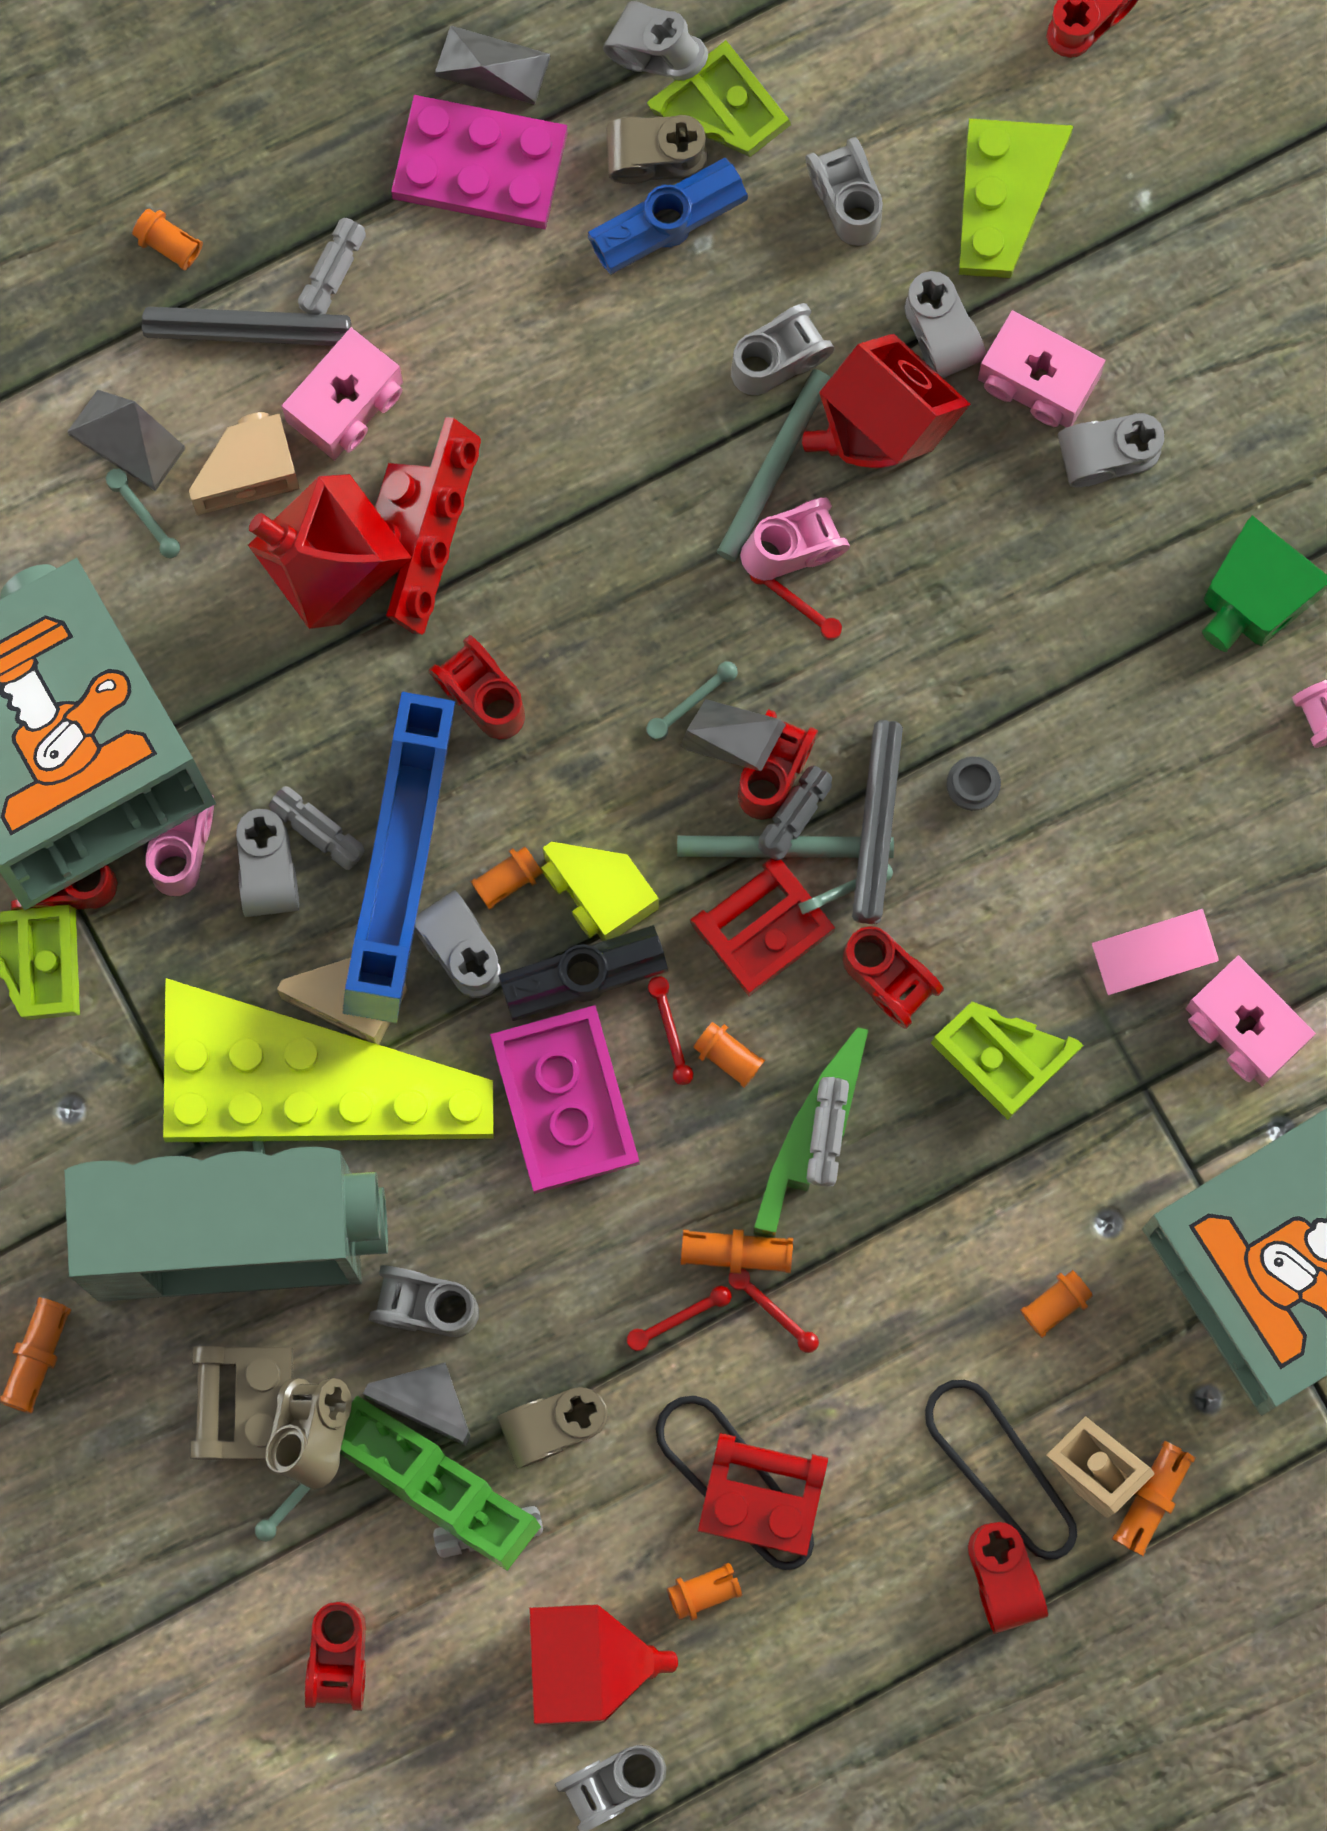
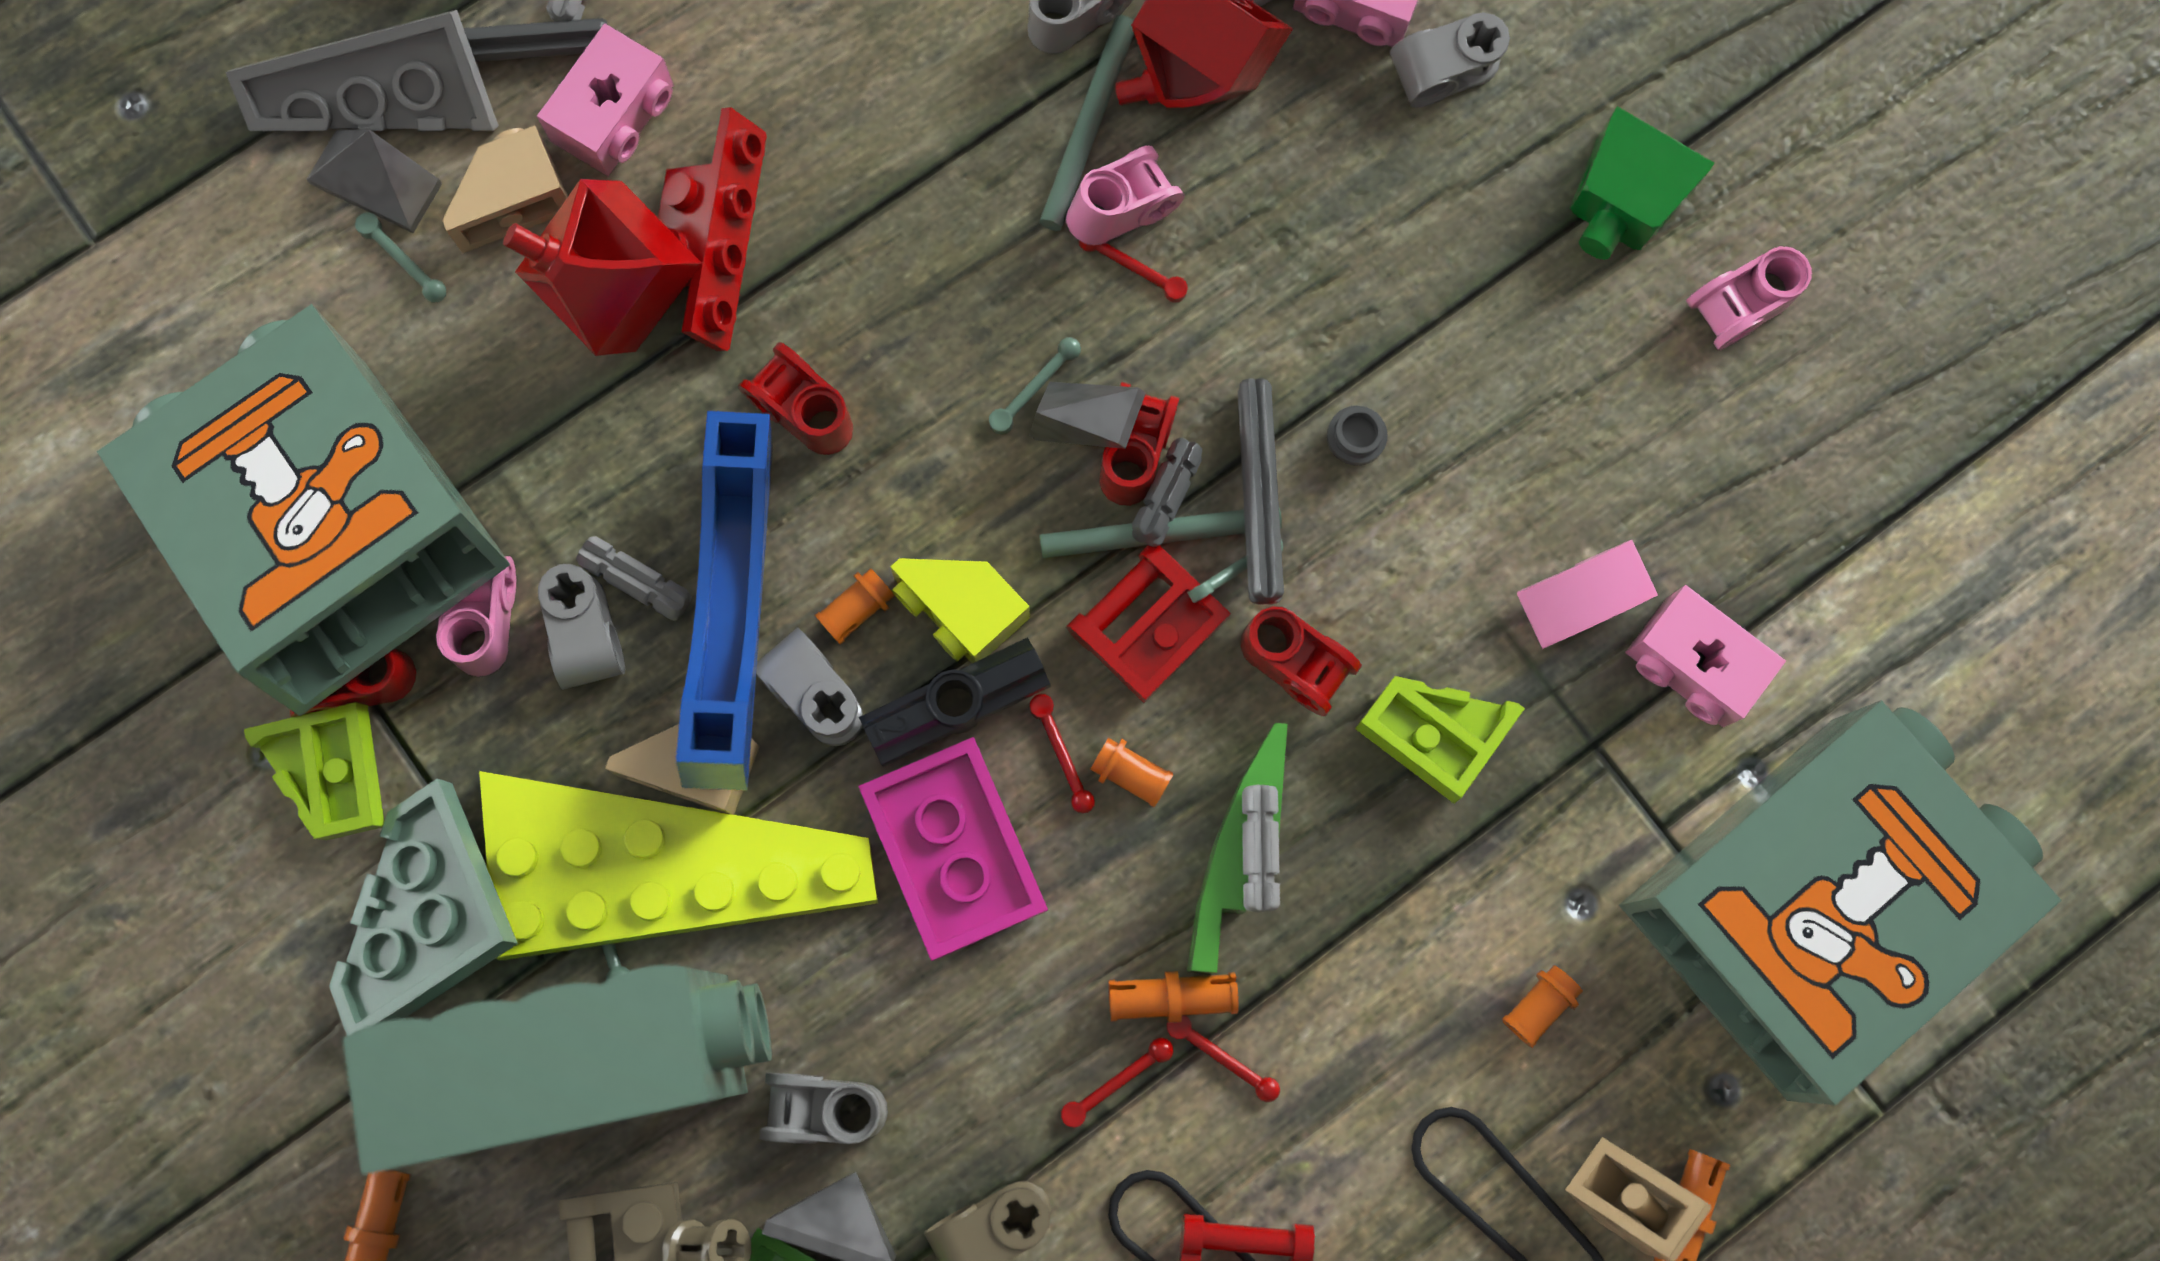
camera: 15 degrees left, 0 degrees up
none -> light grey wing [225,10,499,131]
none -> sand green plate [329,778,518,1036]

